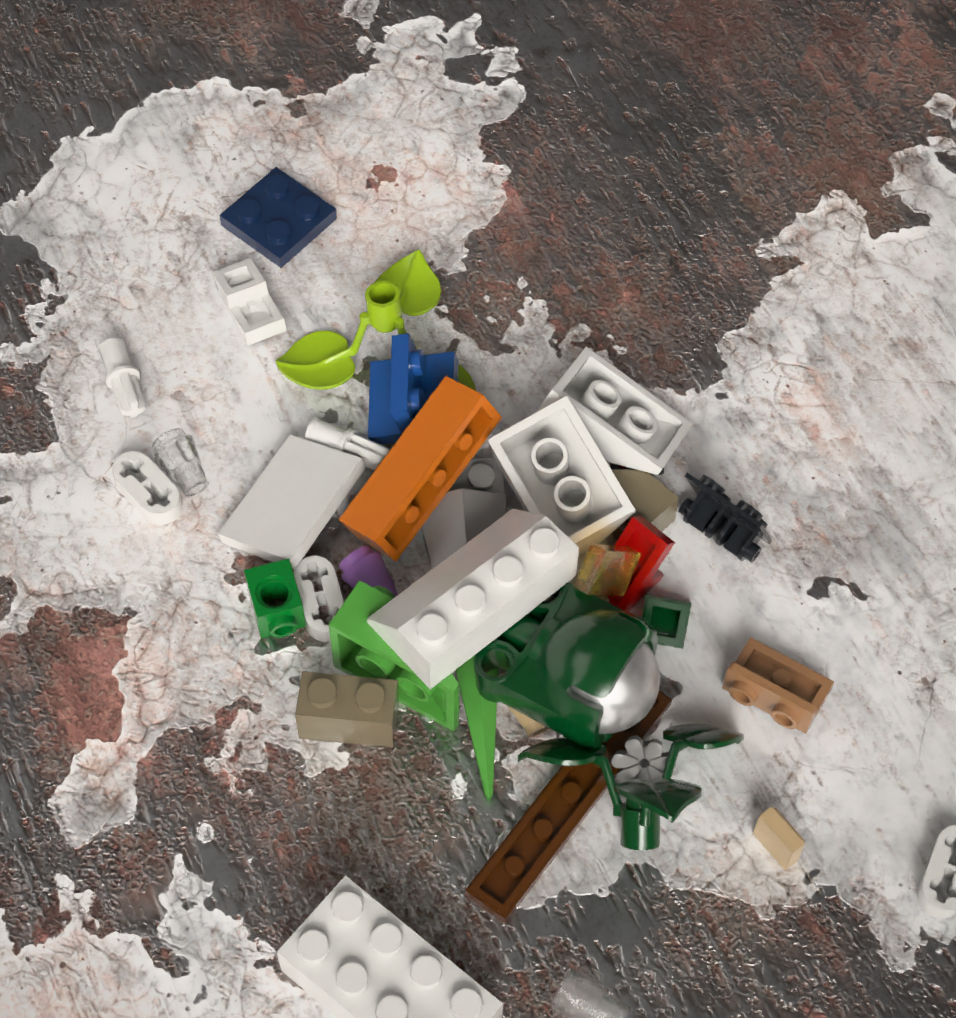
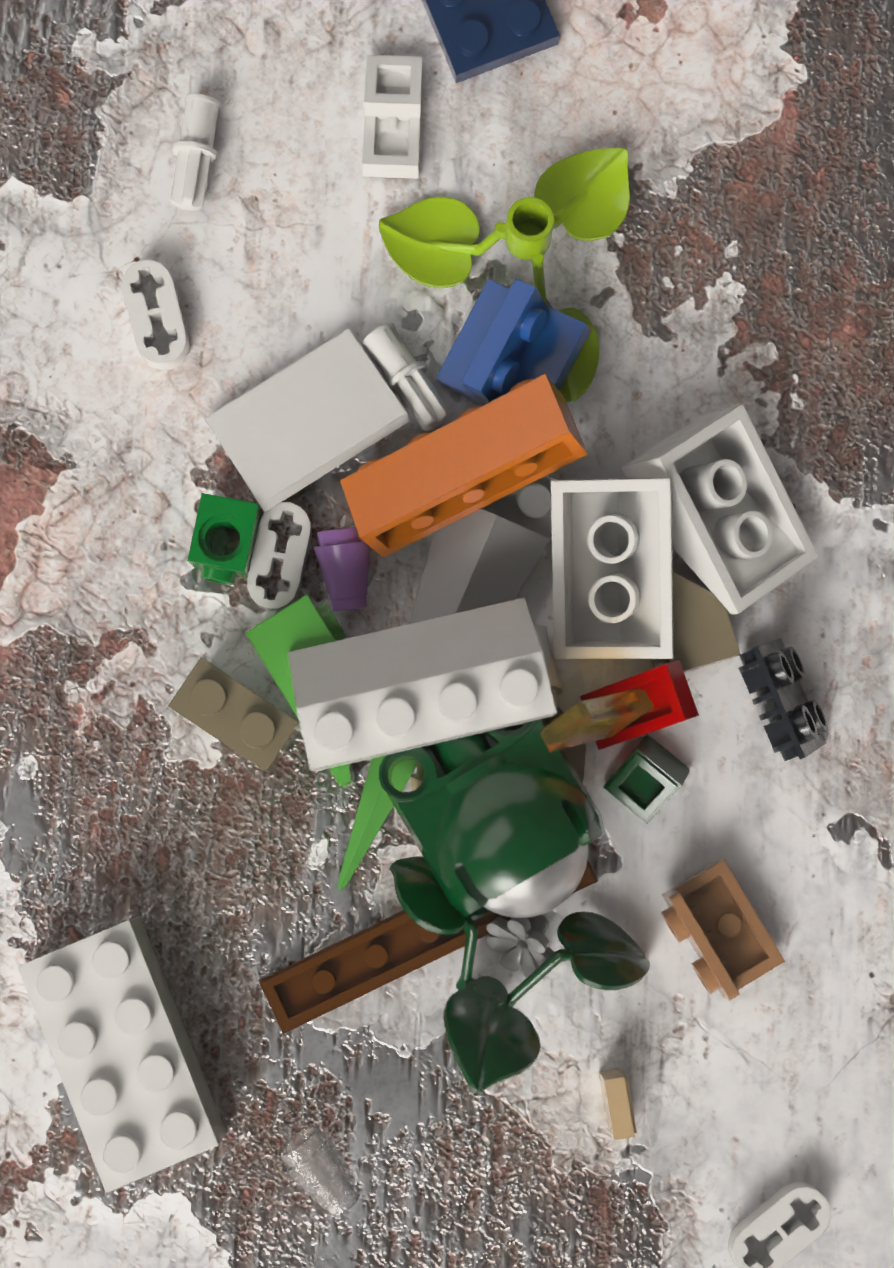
camera: 25 degrees right, 25 degrees up
clear cone [152,428,209,497] -> none

